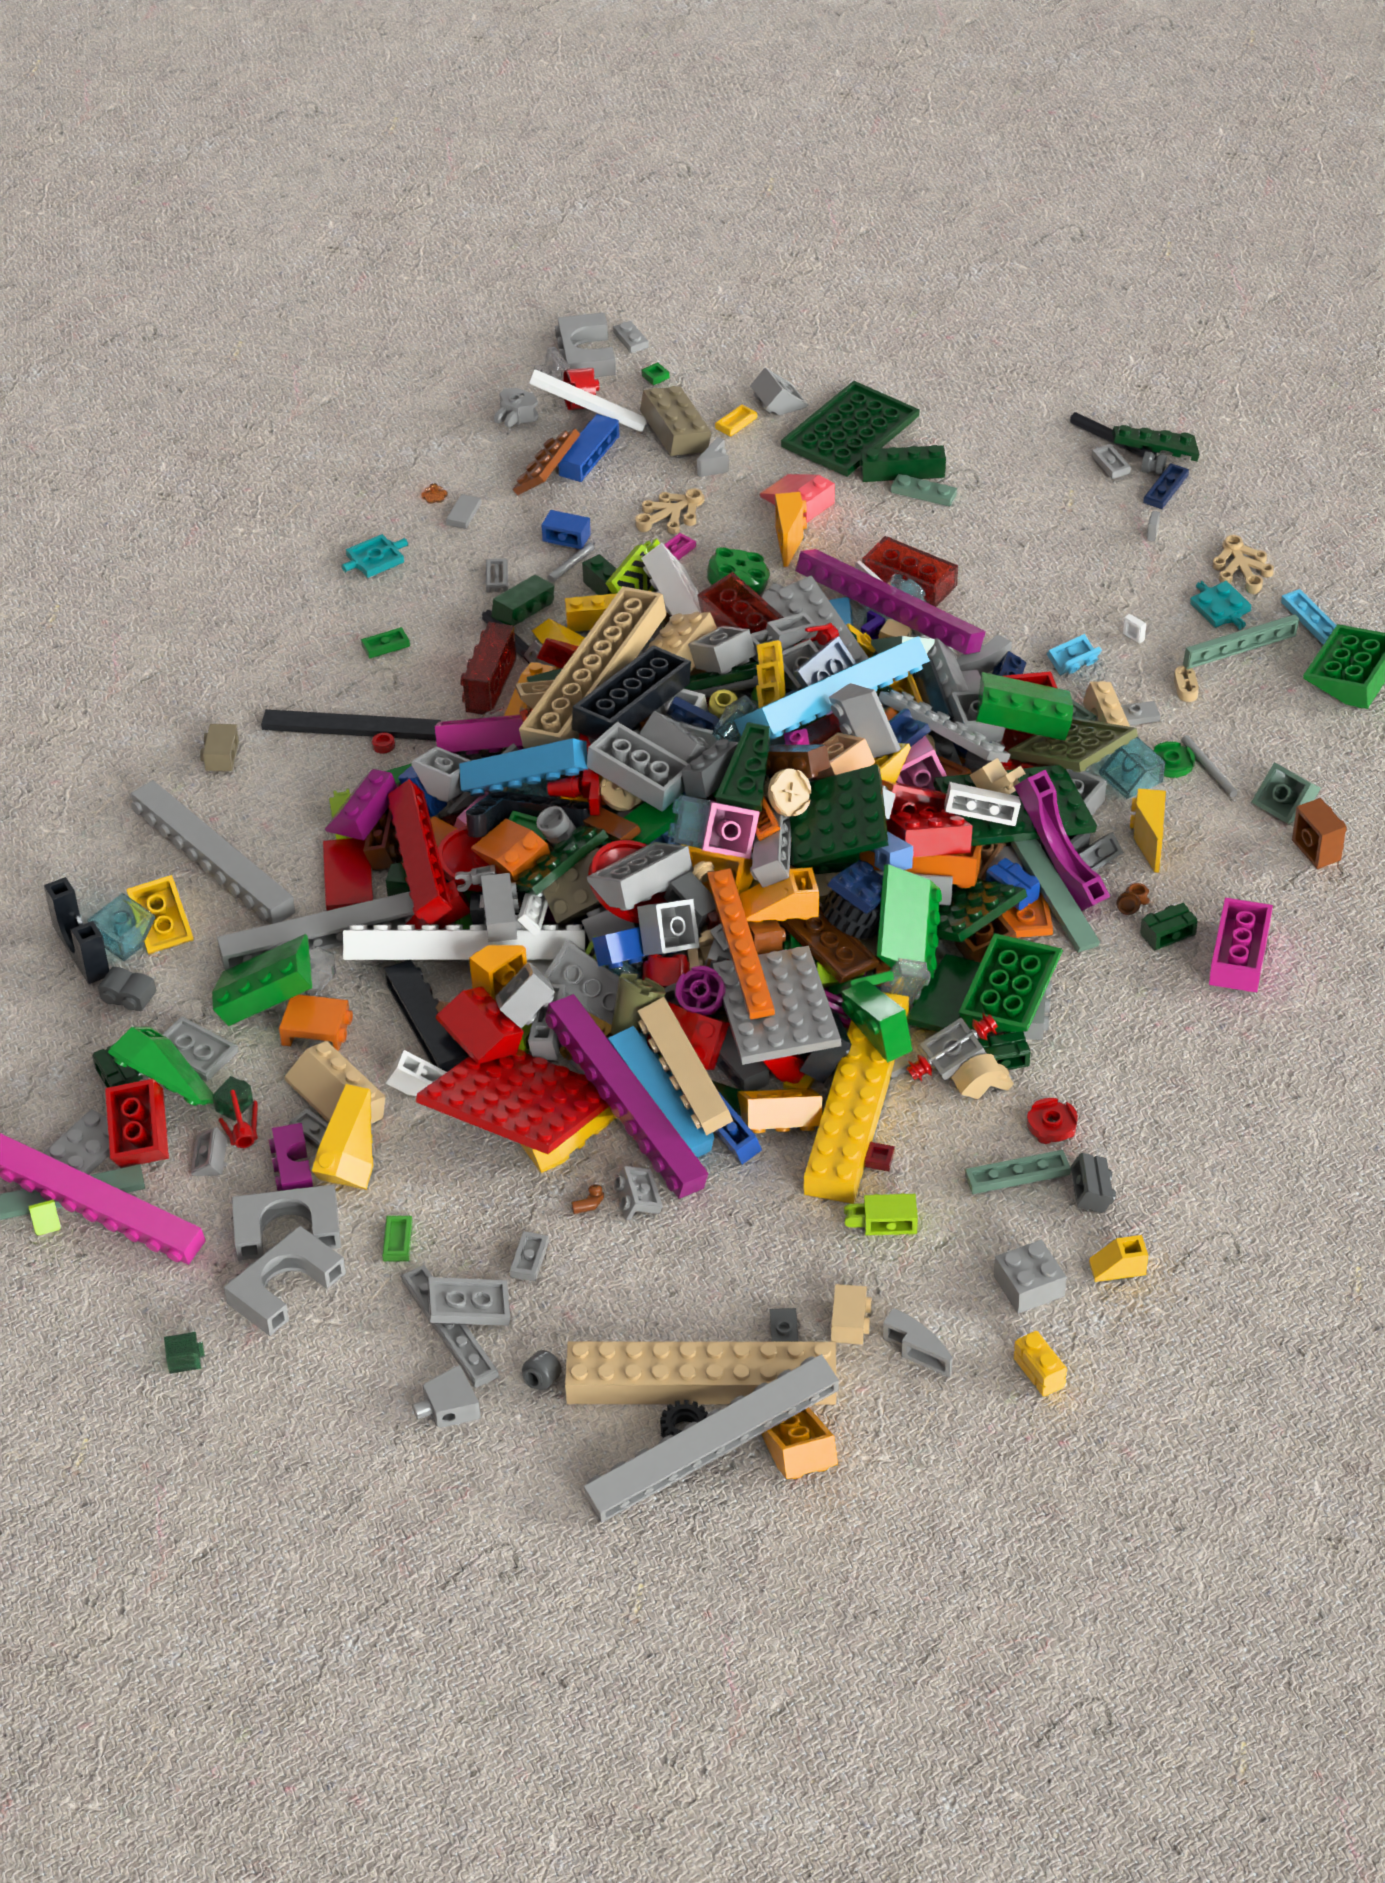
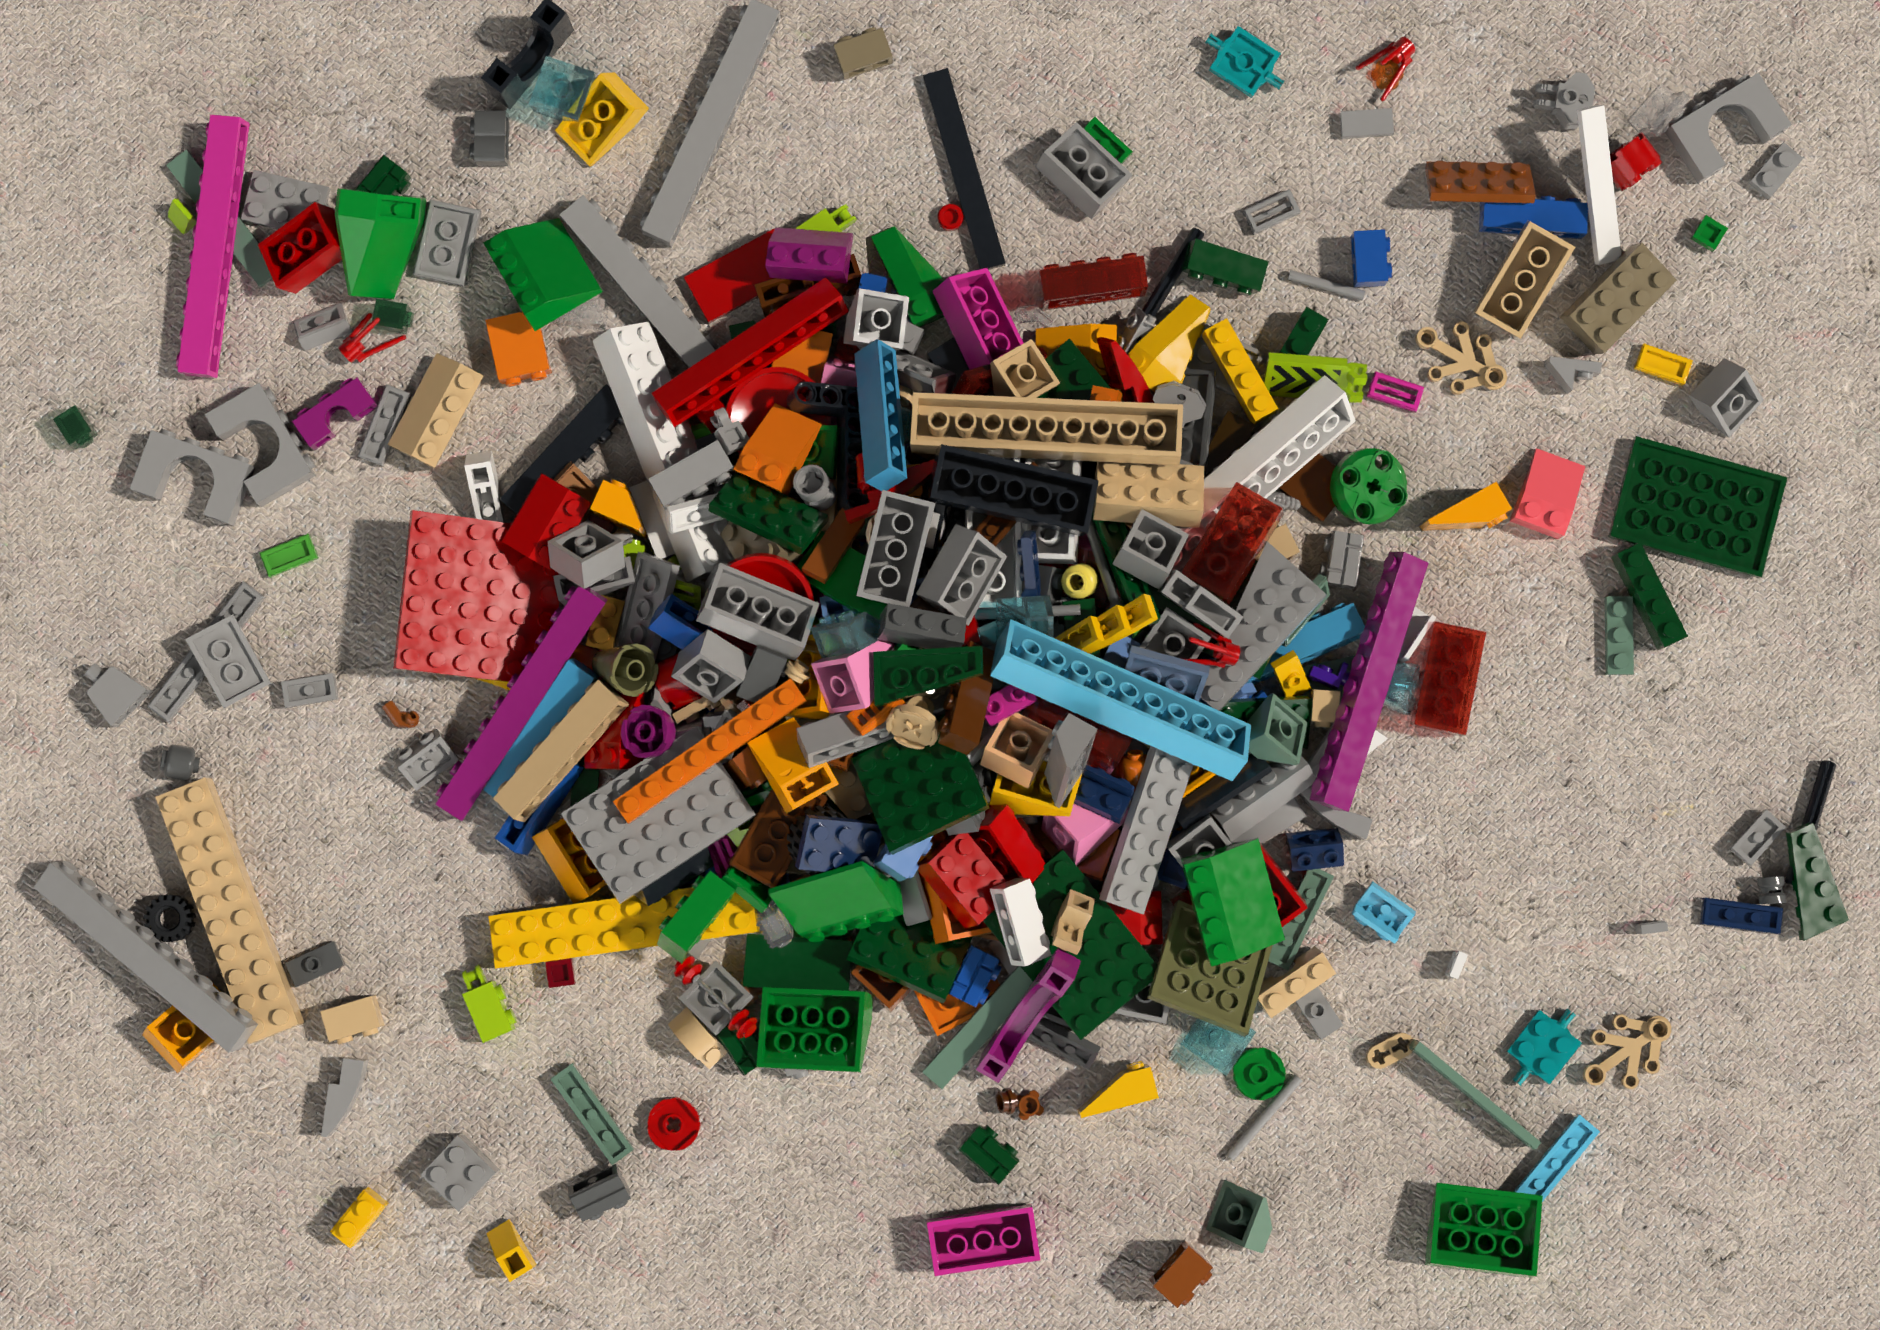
camera: 65 degrees right, 40 degrees up
yellow wedge [312,1084,373,1190] -> none
none -> light grey slope [1035,122,1133,220]
none -> red plant [1356,36,1415,101]
none -> tan brick [1474,220,1576,339]

